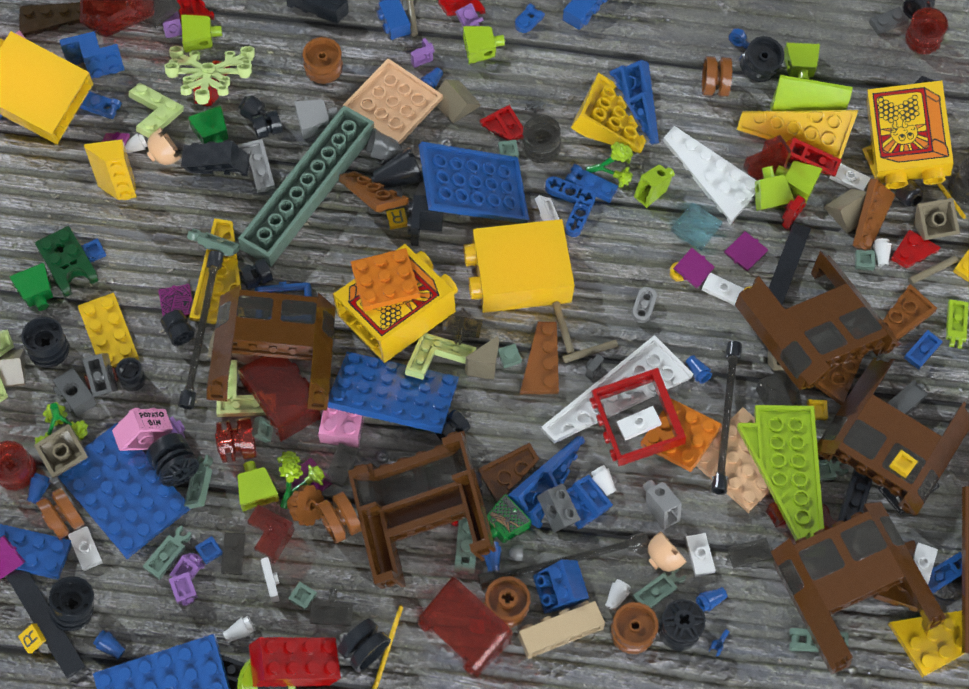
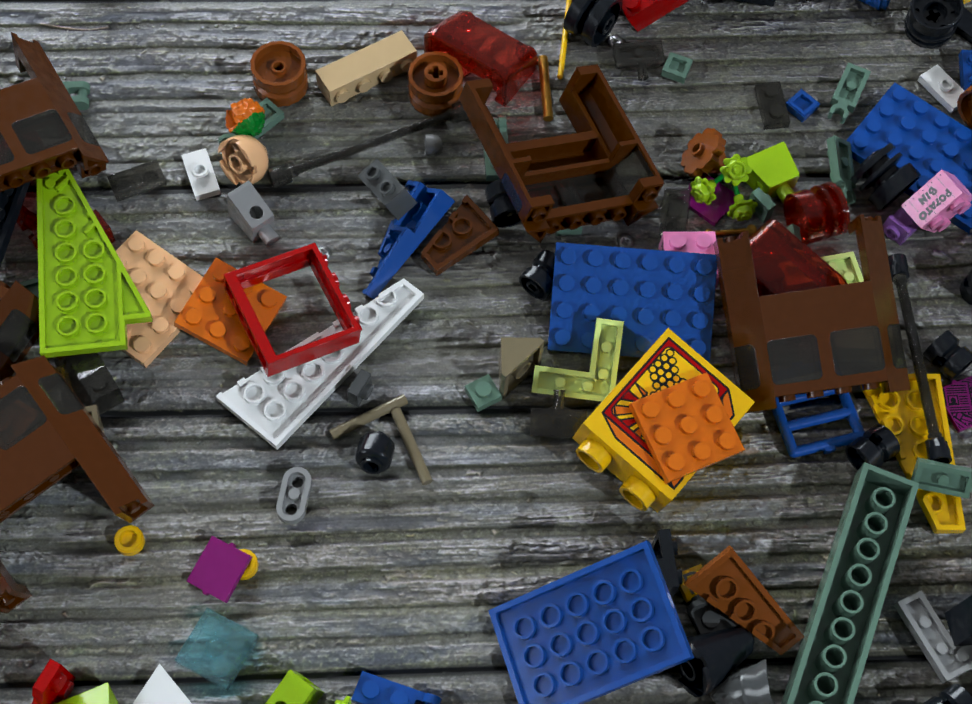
camera: 170 degrees right, 0 degrees up
medium lavender bracket [169,572,198,606] -> none
medium lavender bracket [170,553,205,580] -> none
white cone [223,616,255,643] -> none
clear red panel [247,505,295,564] -> none
white plate [261,557,280,603] -> none
dark orange wheel [316,491,362,544] -> none
yellow brick [463,219,575,313] -> none
blue cone [484,542,501,572] -> none
torso [487,494,531,544] -> none
dark orange wing [520,322,559,394] -> none
blue slope [533,559,590,614] -> none
white plate [535,195,559,221] -> none
blue beam [545,176,596,237] -> none
blue slope [567,475,613,529] -> none
white cone [591,465,617,496] -> none
white cone [605,579,631,611] -> none
white plate [617,406,661,441] -> none
black wheel [658,599,706,651] -> none
blue cone [686,355,712,384] -> none
blue cone [696,587,727,612] -> none
white plate [702,273,744,306] -> none
blue hand [708,630,730,656] -> none
clear smoke hose [711,341,742,495] -> none
magenta piece [724,231,768,272] -> none
black tile [769,222,811,305] -> none
none -> piece [225,98,265,137]
none -> black head [355,431,395,474]
none -> pearl gold bar [538,55,553,122]
none -> pearl gold hinge [704,224,757,236]
none -> sand green plate [749,187,776,223]

